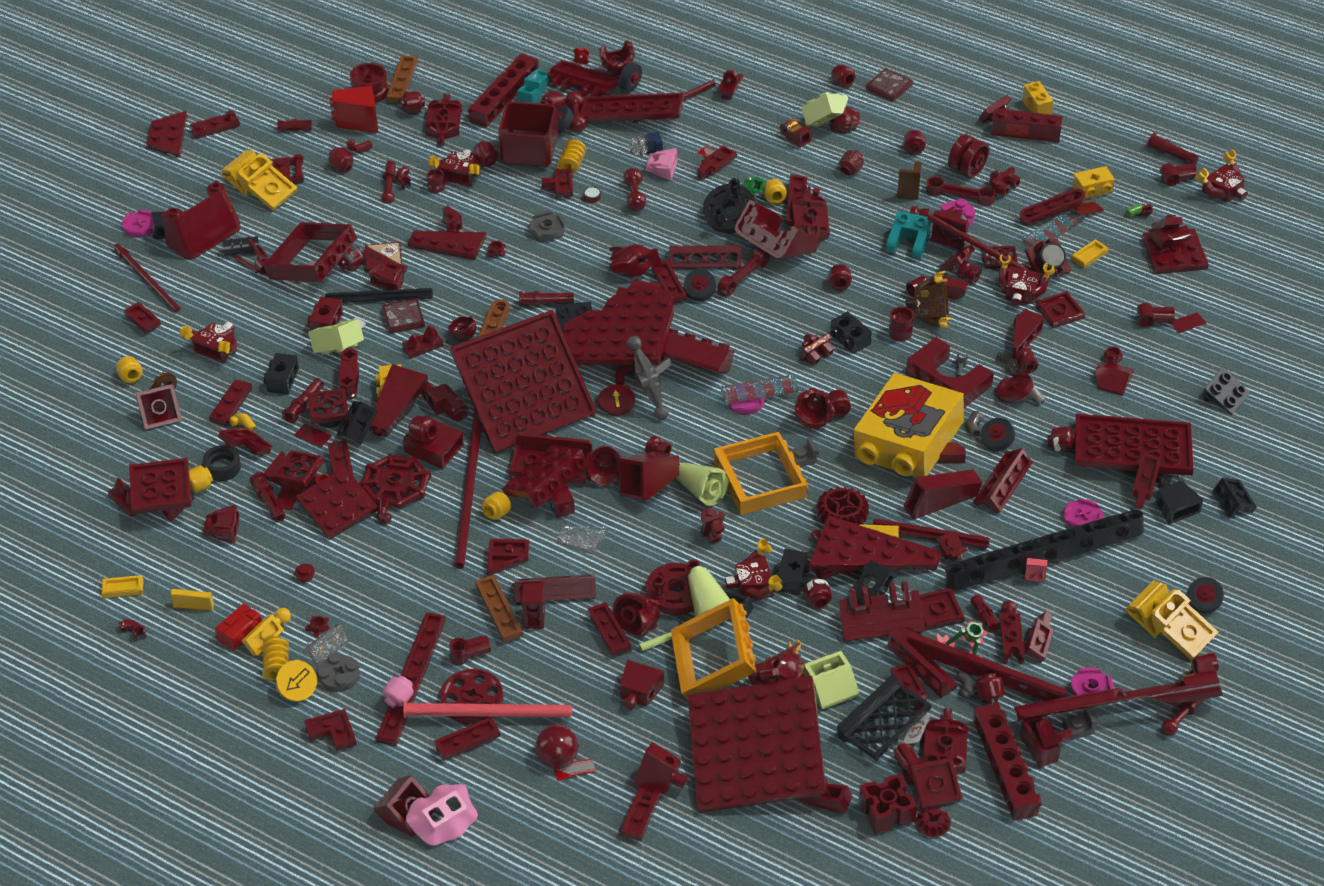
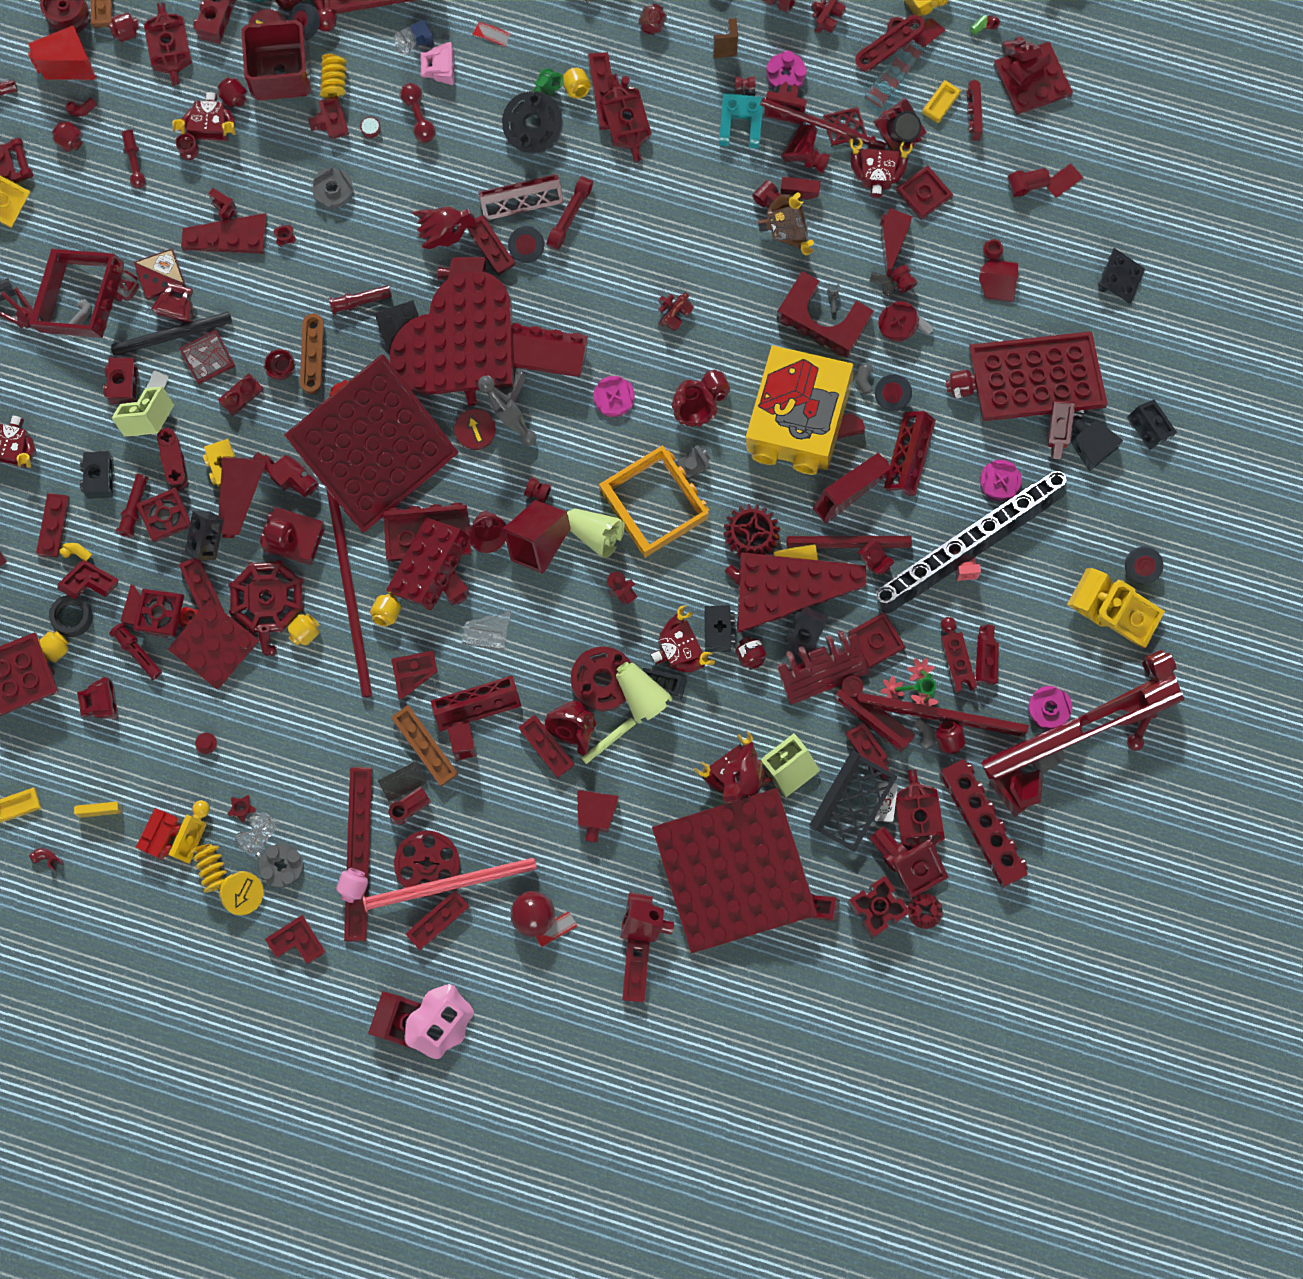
camera: 15 degrees left, 30 degrees up
dark red sticker [277,486,297,510] -> none
dark red sticker [294,424,332,447] -> none
dark red arm [396,166,411,189] -> none
light orange window [671,598,756,699] -> none
dark red hinge [697,145,737,180] -> none
clear light blue tile [721,374,799,404] -> none
dark red windscreen [735,200,821,260] -> none
dark red head [828,264,852,291] -> none
black brick [830,311,872,354] -> none
dark red wheel [889,307,914,341] -> none
dark red piece [926,177,995,206] -> none
dark red pin [970,594,1000,632] -> none
none -> yellow head [288,614,320,646]
none -> clear smoke slope [378,761,428,802]
none -> dark red plate [966,80,983,141]

